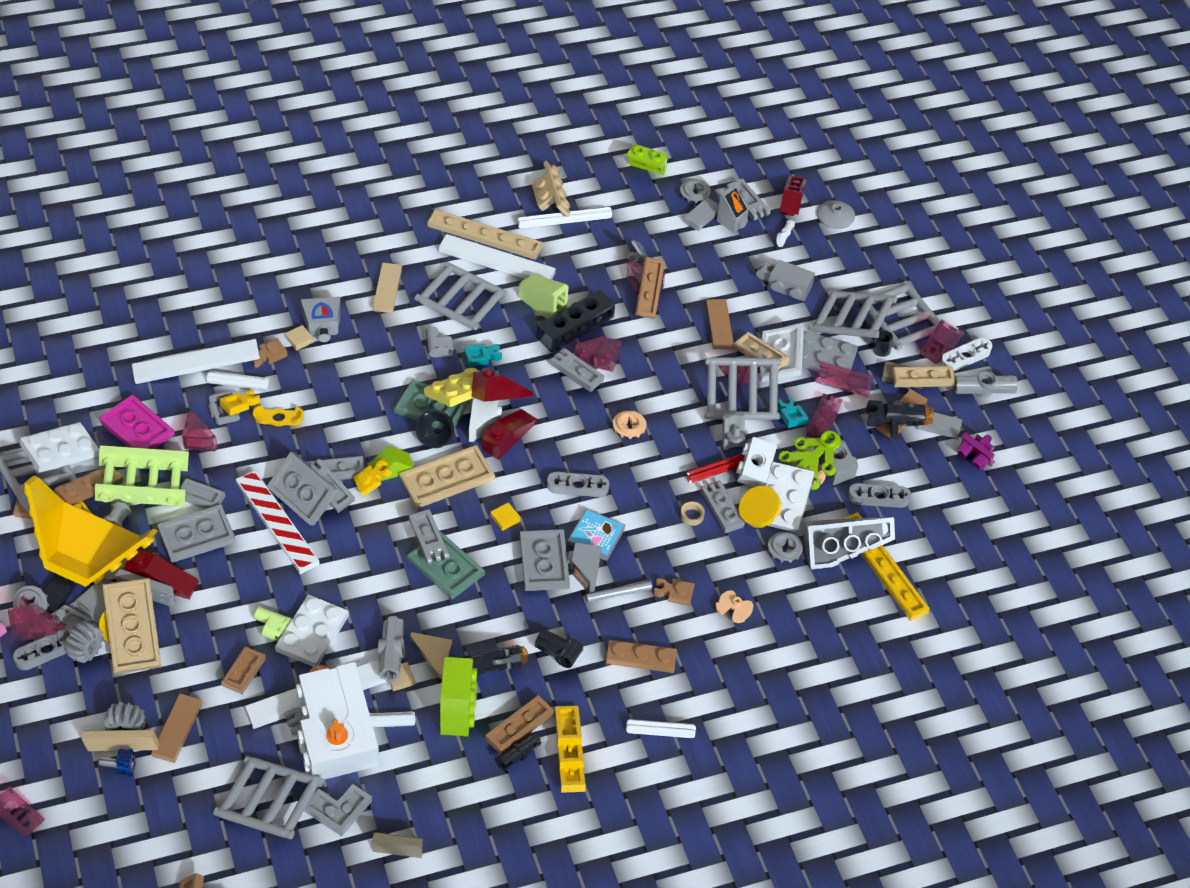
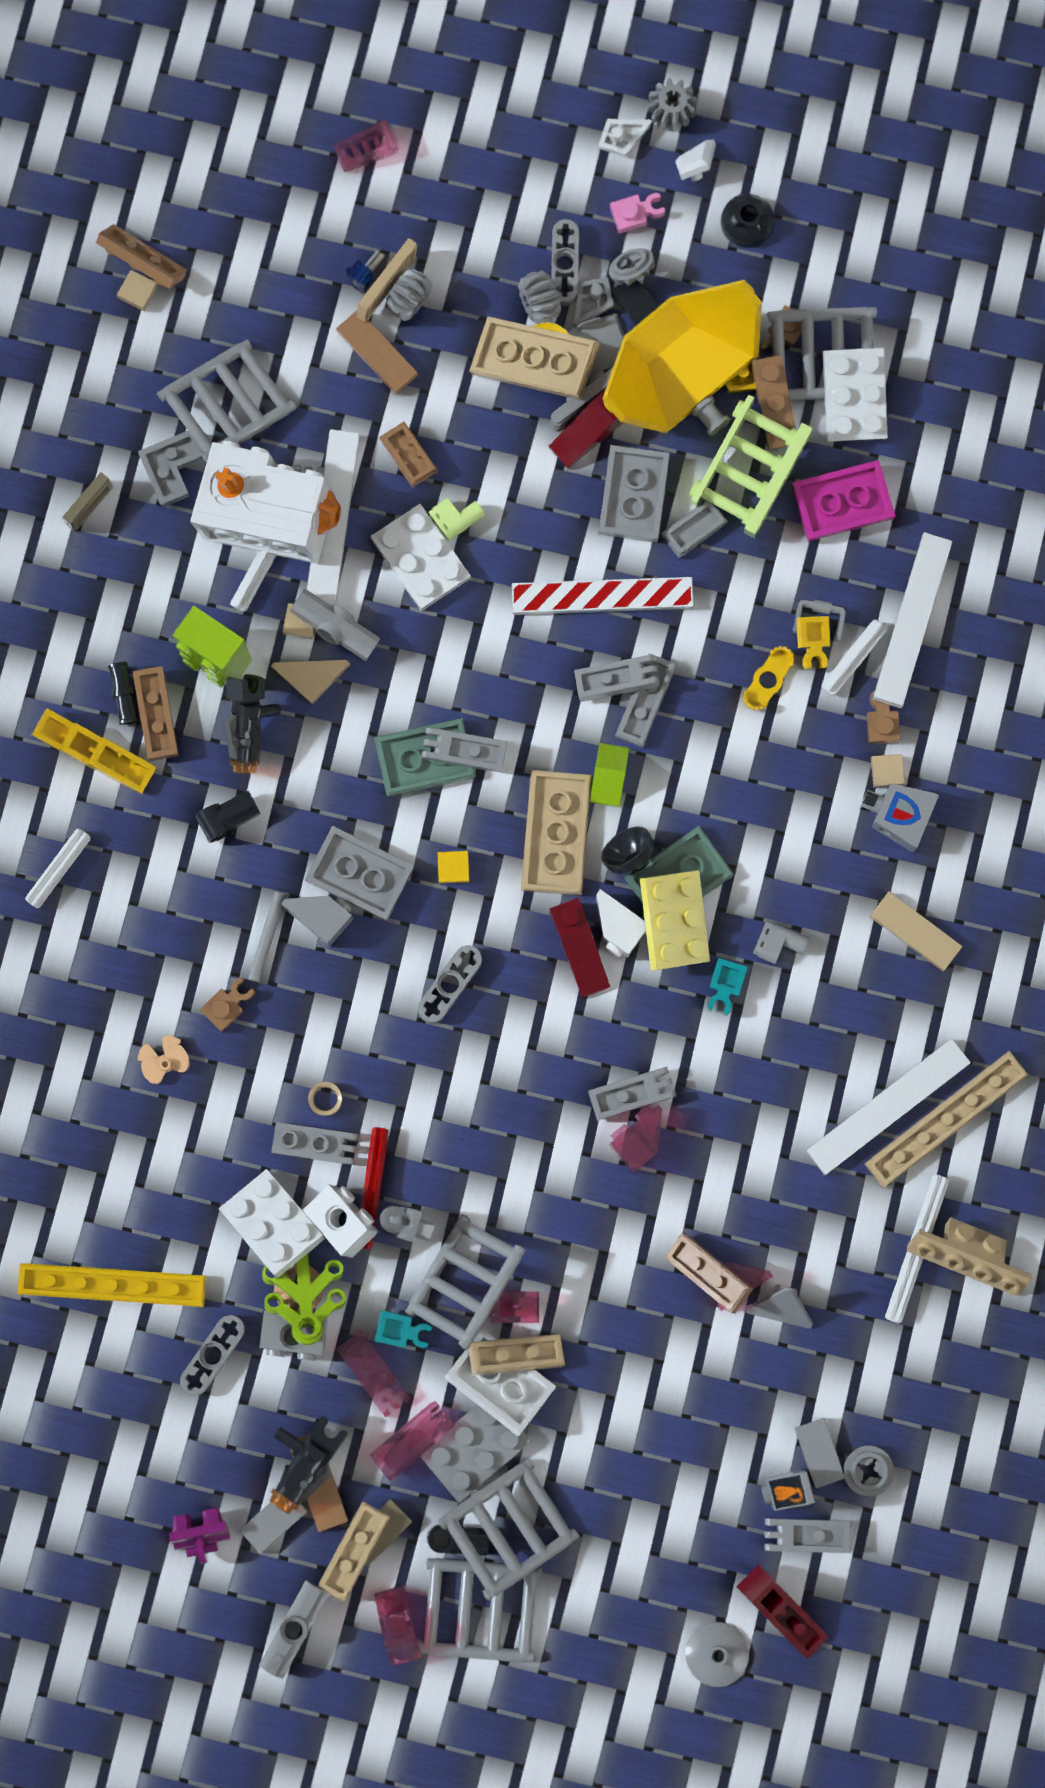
camera: 125 degrees right, 30 degrees up
clear pink slope [8,606,65,641] -> none
clear pink slope [182,411,218,452] -> none
light grey plate [267,452,339,526] -> none
yellow plate [353,459,392,496] -> none
light grey bar [414,262,508,331] -> none
dark red slope [471,368,533,402] -> none
yellowish green slope [519,274,569,319] -> none
black brick [536,290,615,353] -> none
tile [567,509,626,561] -> none
medium nougat plate [606,640,677,673] -> none
light nougat gear [613,411,646,439] -> none
lime bracket [627,144,668,175] -> none
medium nougat tile [706,299,734,349] -> none
yellow tile [739,486,782,528] -> none
light grey brick [756,260,815,301] -> none
light grey gear [768,532,803,563] -> none
white piece [776,219,795,247] -> none
light grey wedge [802,517,895,569] -> none
white beam [940,338,992,371] -> none

